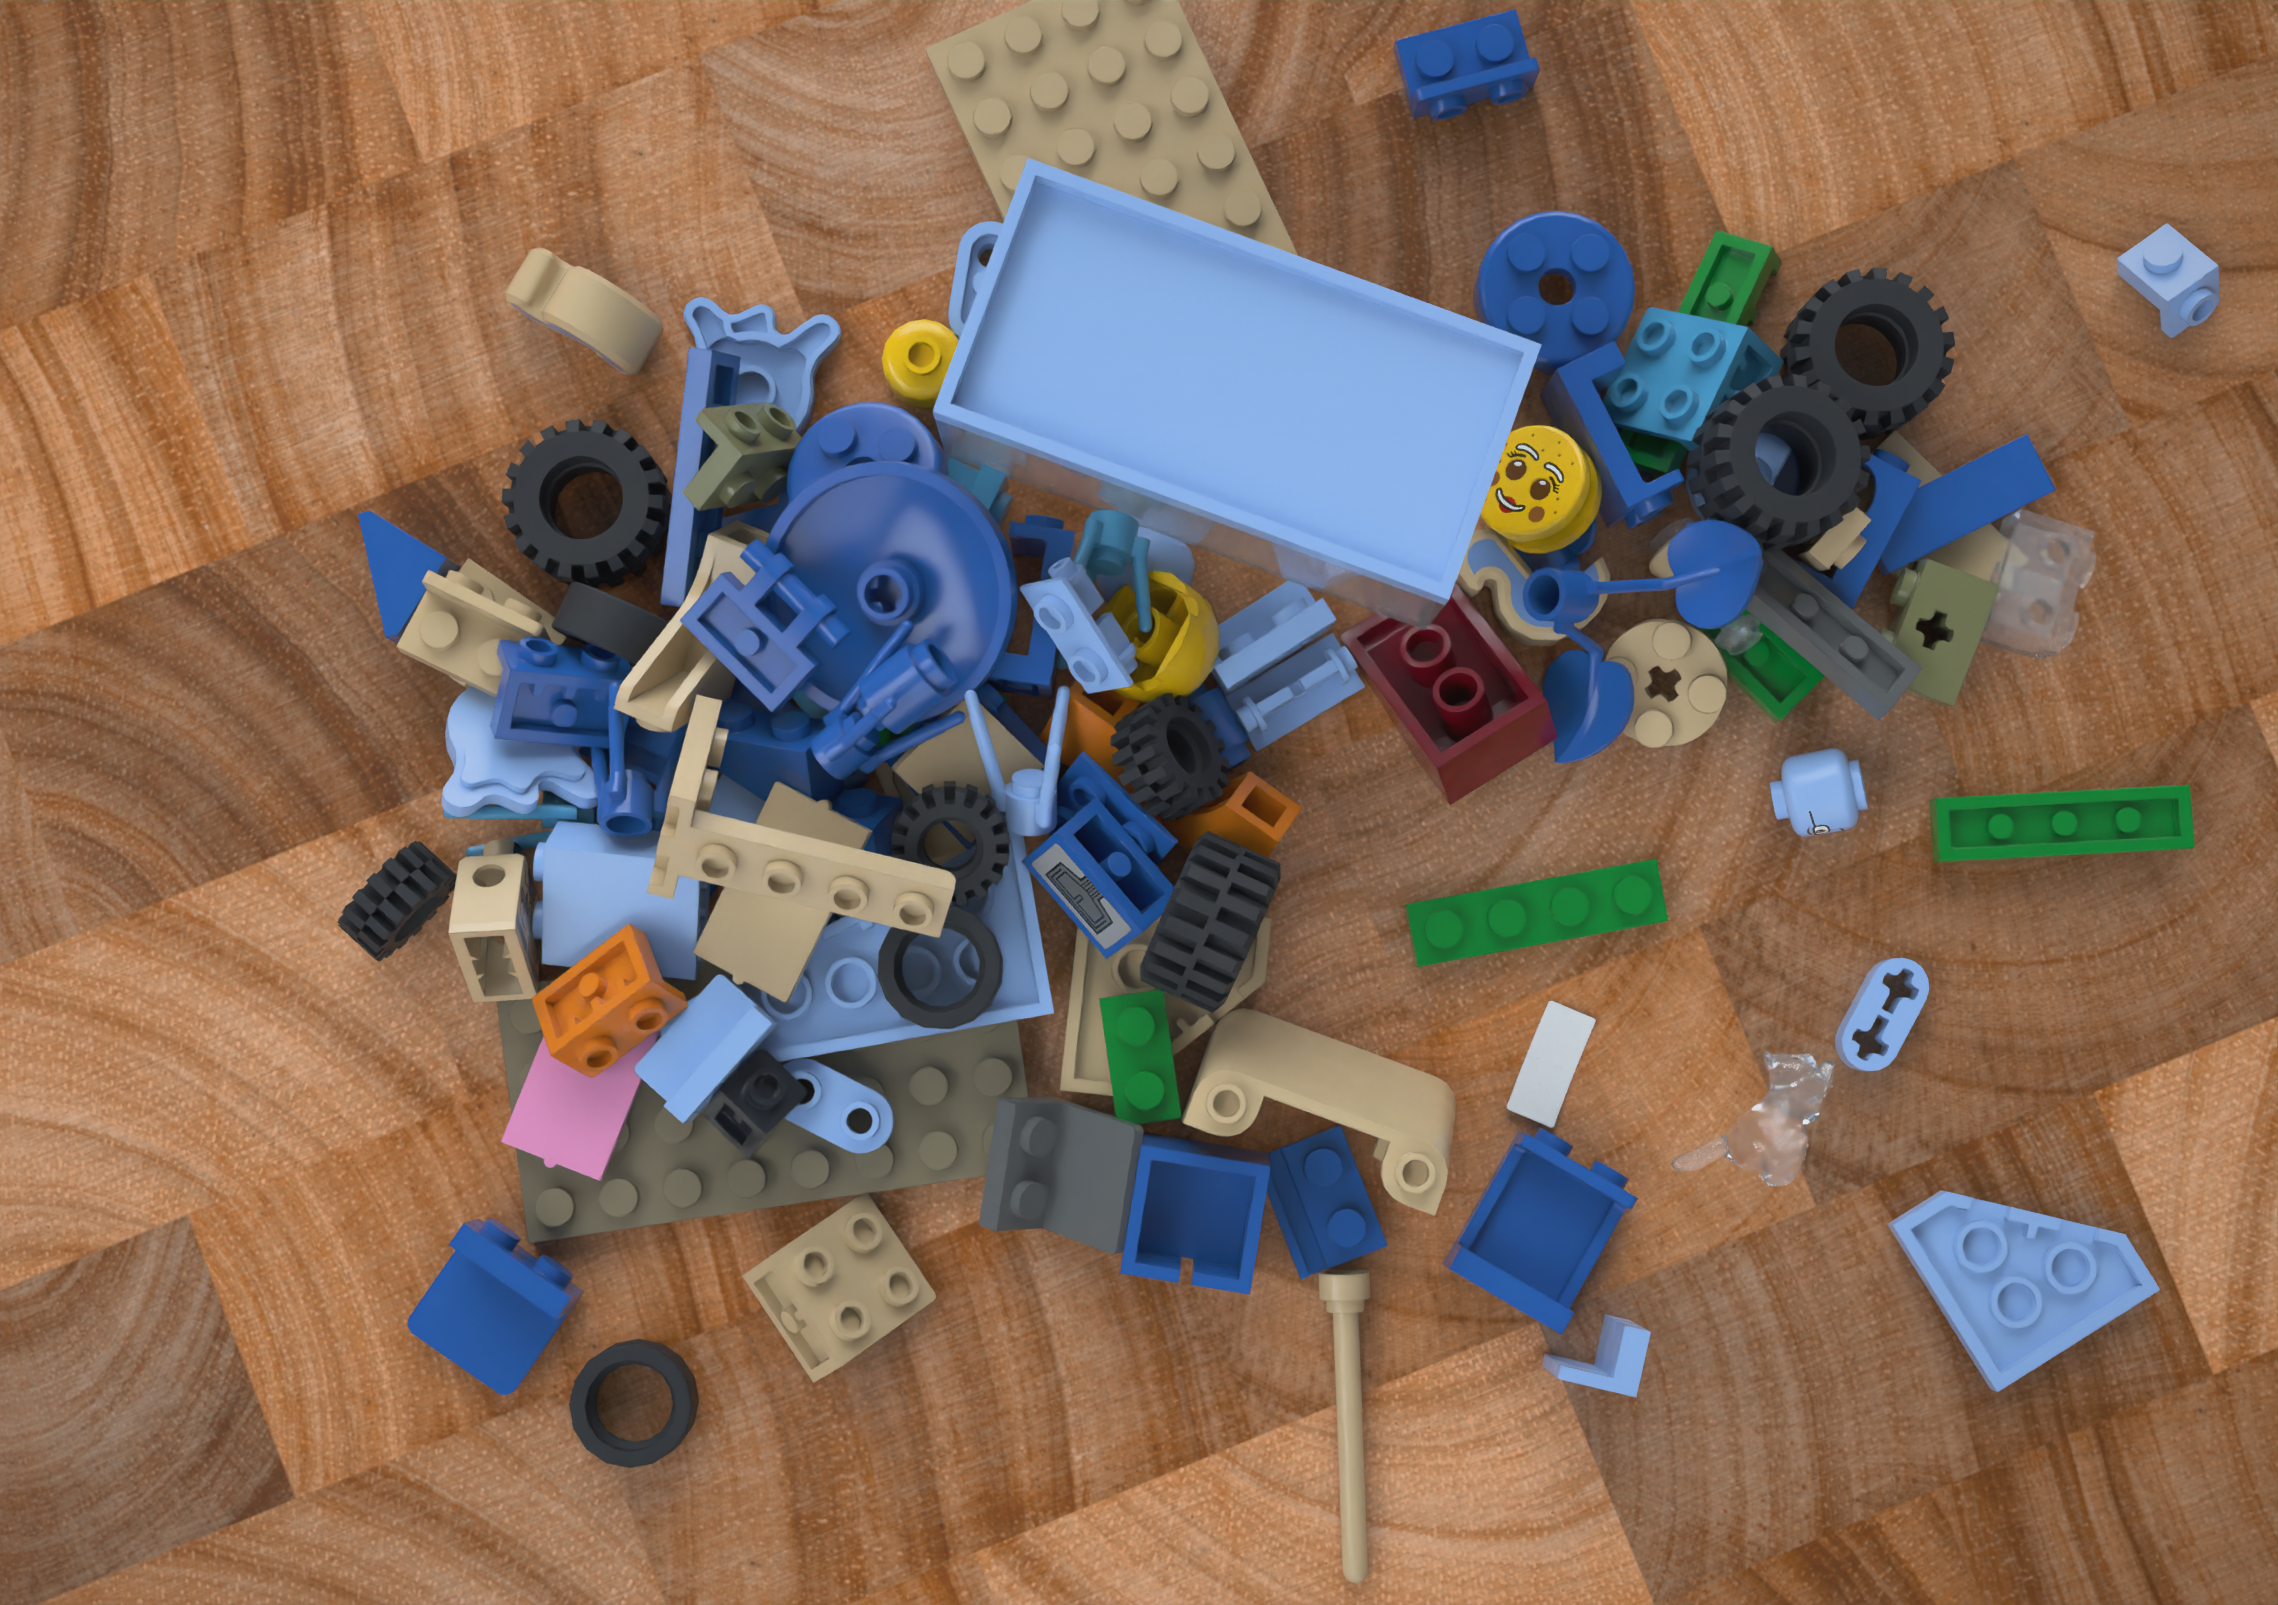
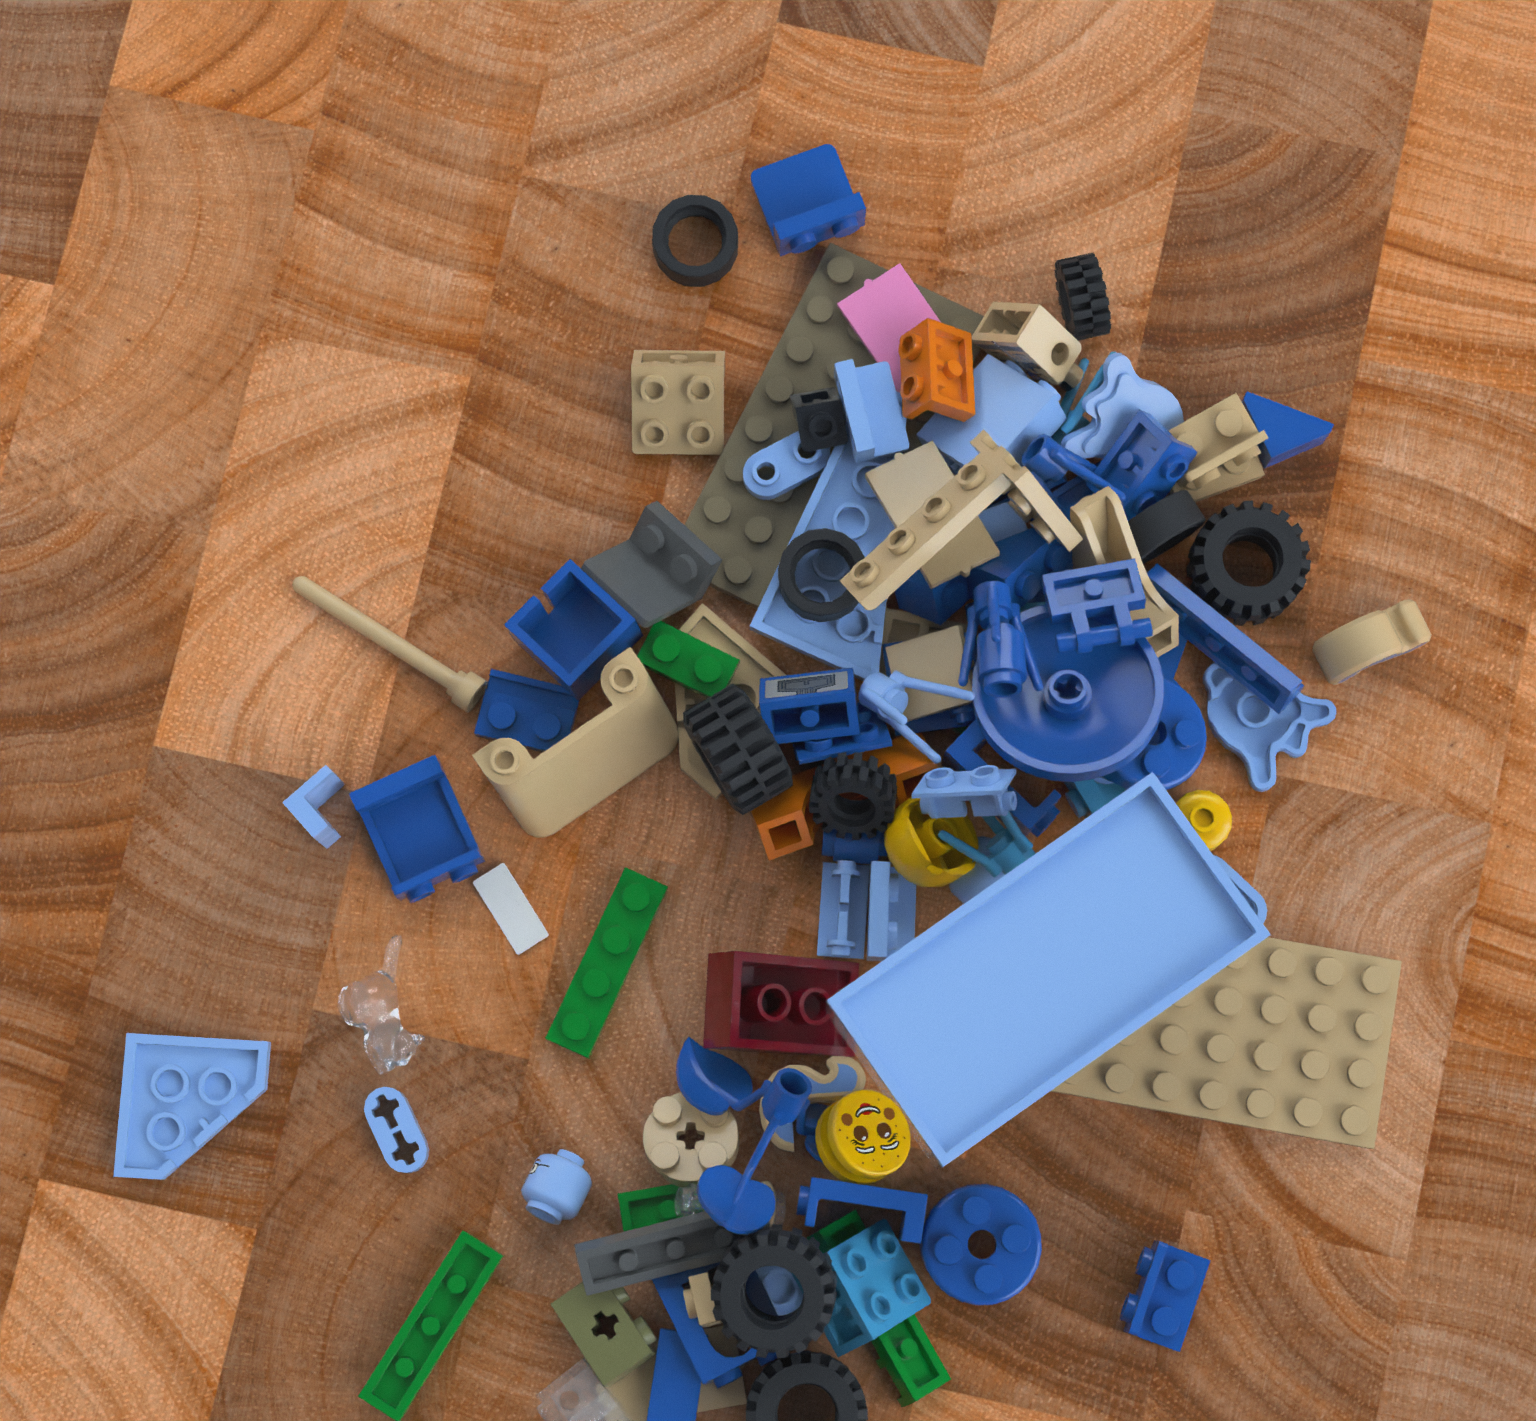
camera: 130 degrees right, 5 degrees down
olive bracket [682,402,802,511] -> none
black tyre [891,781,1010,907] -> none

